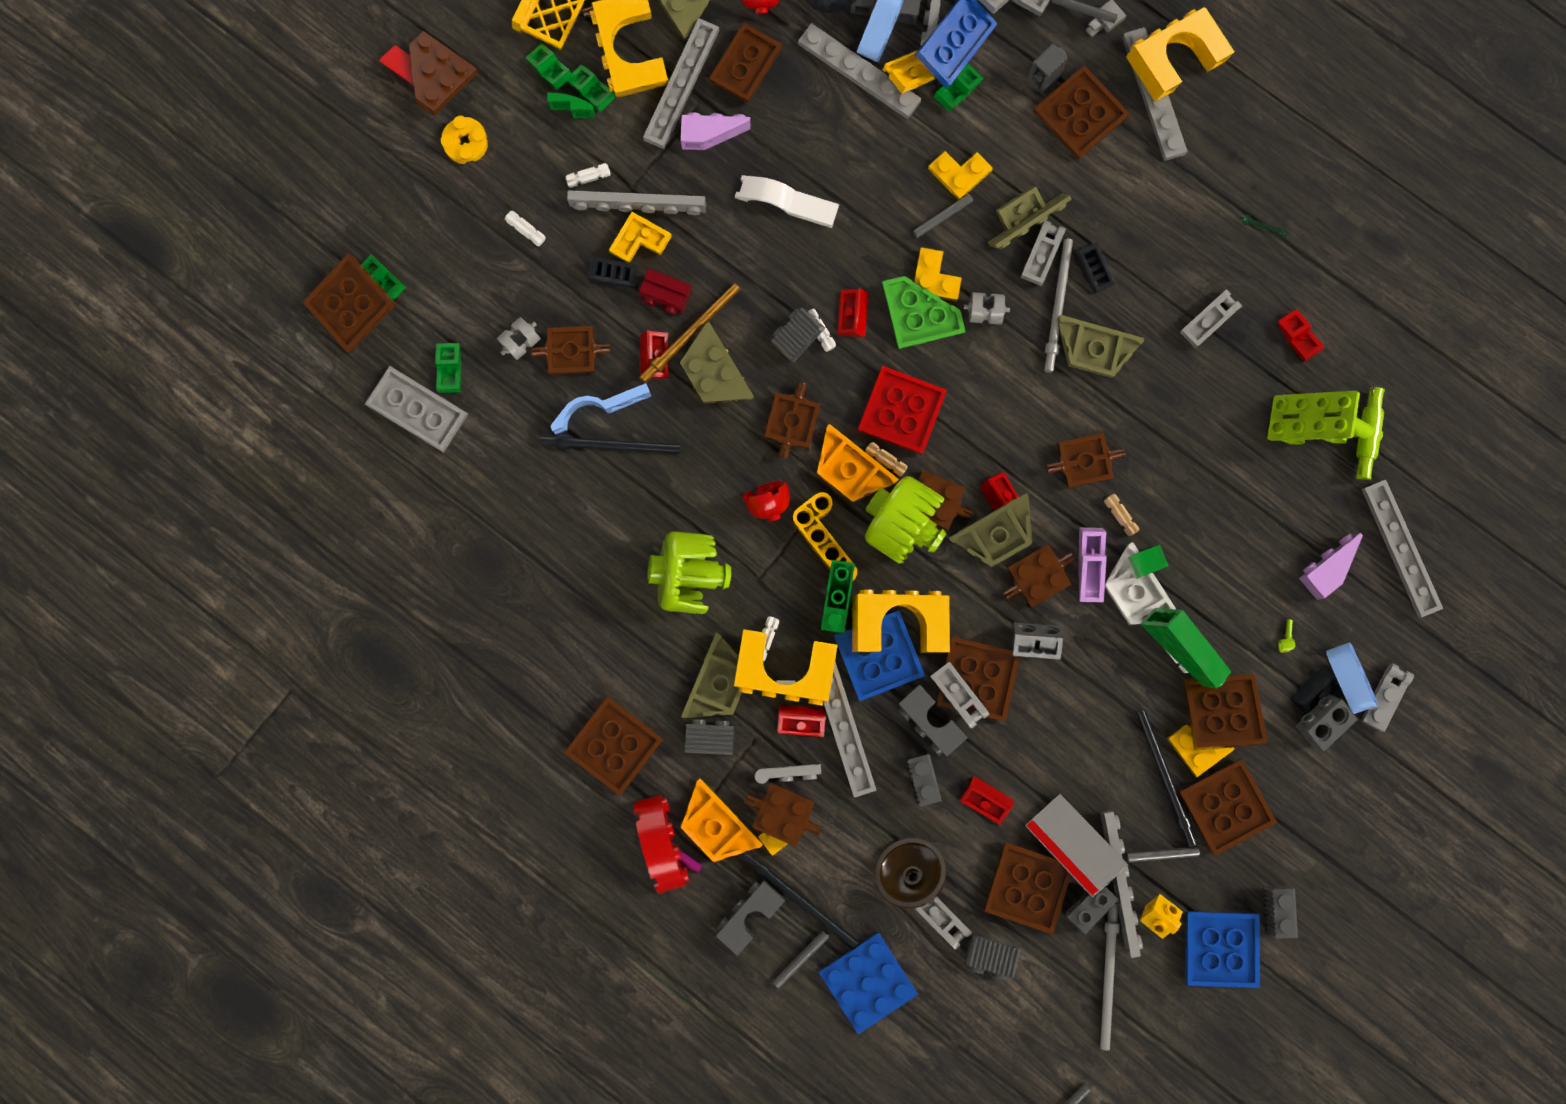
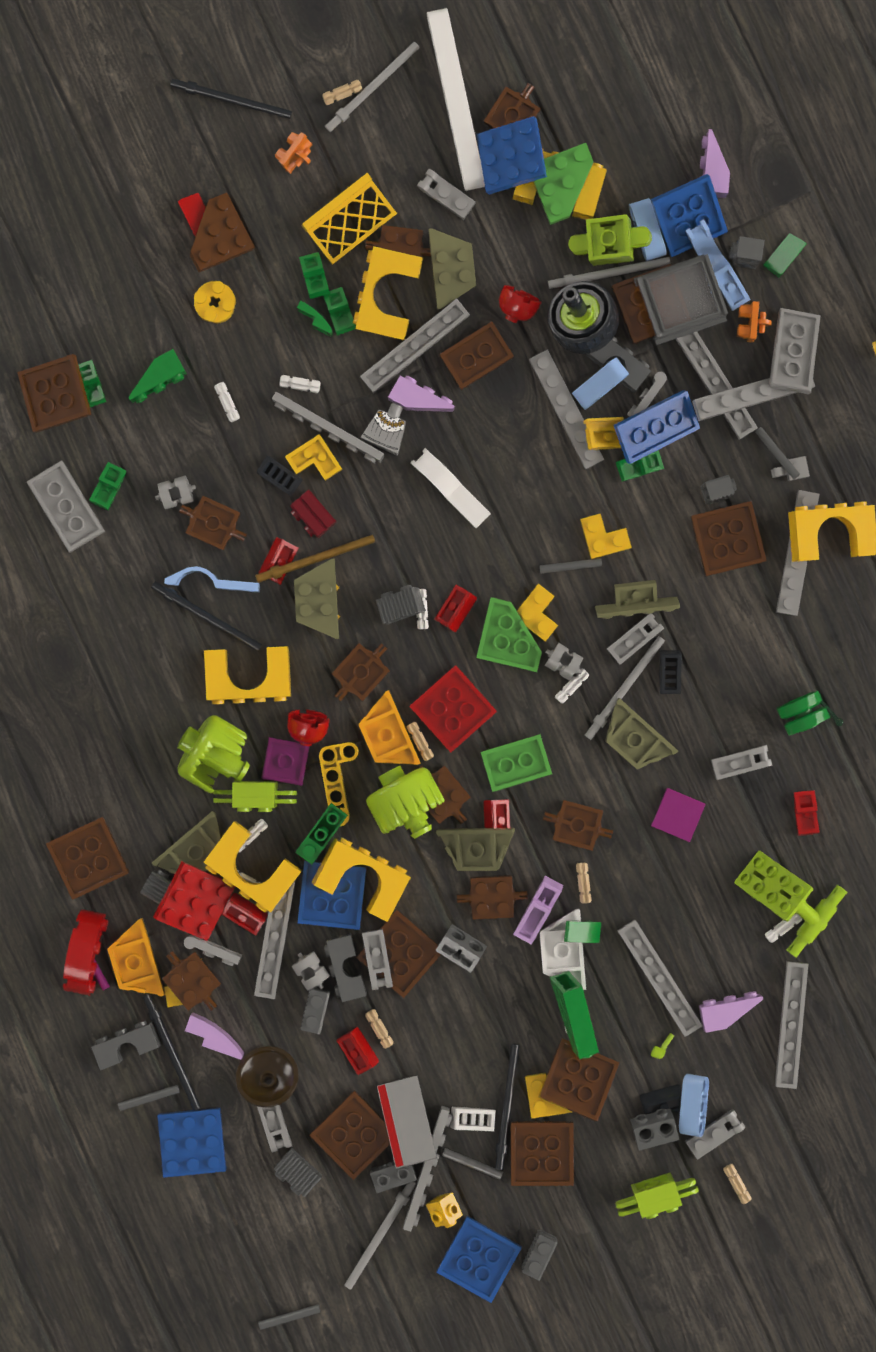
camera: 25 degrees right, 5 degrees up
none -> green slope [128,349,187,403]
none -> red plate [153,861,235,941]
none -> lavender slope [185,1013,244,1060]
none -> yellow arch [204,646,291,704]
none -> lime brick [213,781,297,812]
none -> magenta tile [261,737,310,786]
none -> light grey wheel [291,951,330,991]
none -> light grey torso [361,403,406,456]
none -> tan axle [365,1009,393,1049]
none -> white slope [450,1107,496,1131]
none -> bright green plate [481,734,552,792]
none -> white axle [555,668,589,703]
none -> lime brick [615,1173,699,1219]
none -> light grey plate [617,920,702,1037]
none -> magenta tile [651,788,706,842]
none -> tan axle [723,1164,752,1204]
none -> white axle [765,914,802,943]
none -> green wheel [776,690,830,736]

